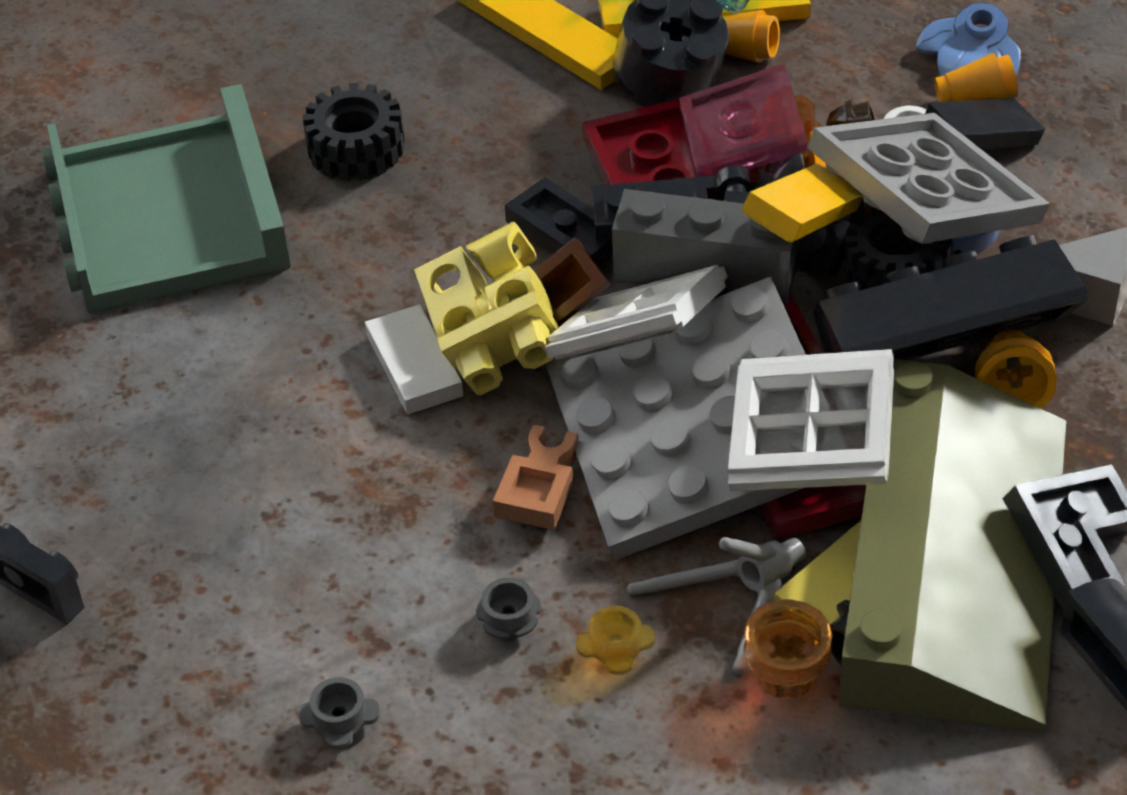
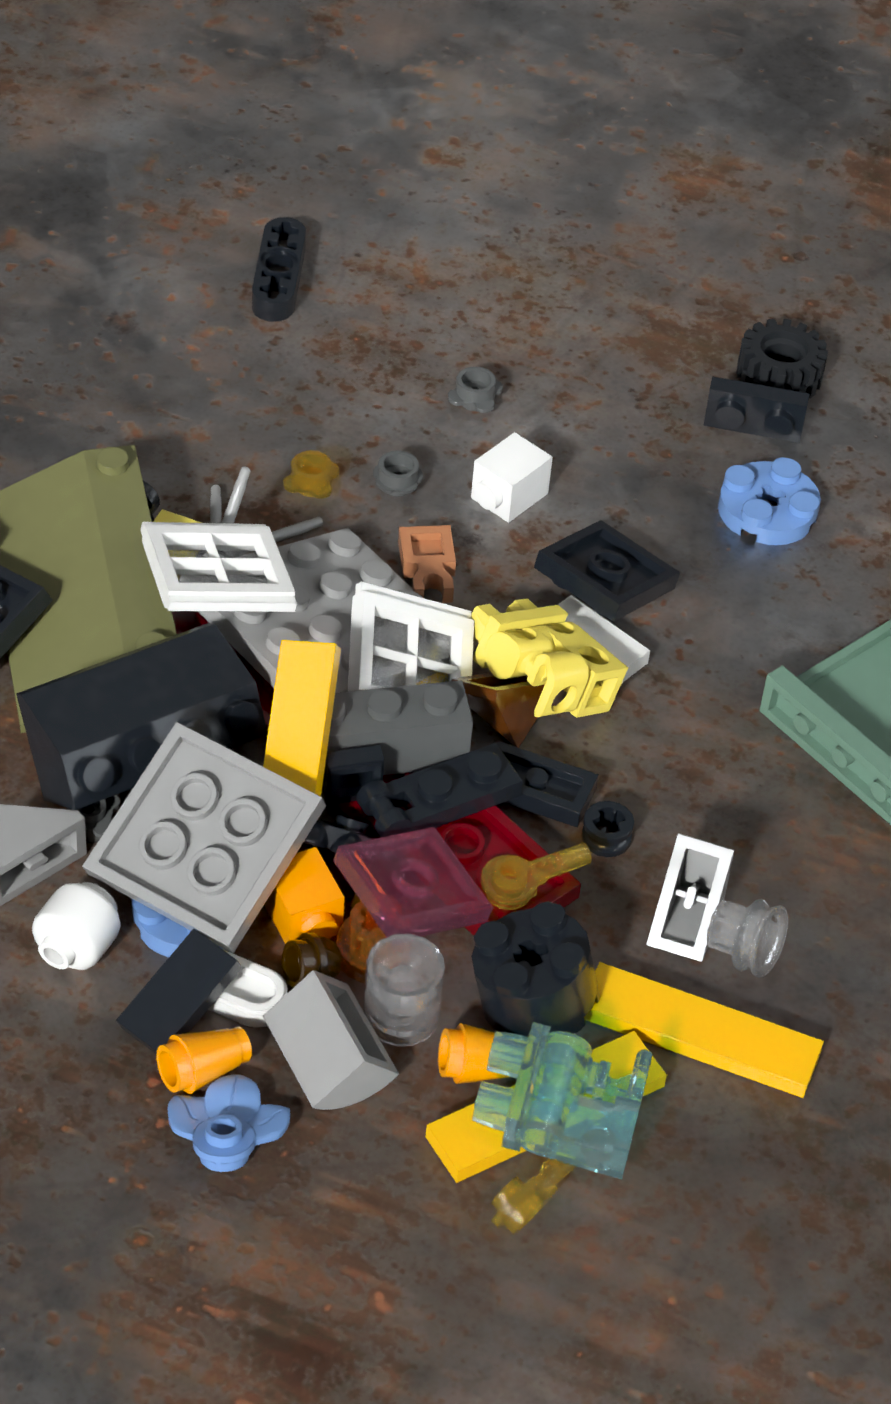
camera: 150 degrees right, 0 degrees up
black tyre [303,83,405,181] -> none
clear orange piece [743,599,833,698] -> none
none -> white head [32,882,121,970]
none -> light grey brick [263,970,399,1110]
none -> clear wheel [363,934,445,1046]
none -> white brick [471,432,553,523]
none -> clear yellow plate [481,842,592,910]
none -> black plate [534,520,680,622]
none -> black bush [581,801,634,857]
none -> slope [646,833,735,962]
none -> clear piece [706,899,788,978]
none -> medium blue plate [718,457,821,545]

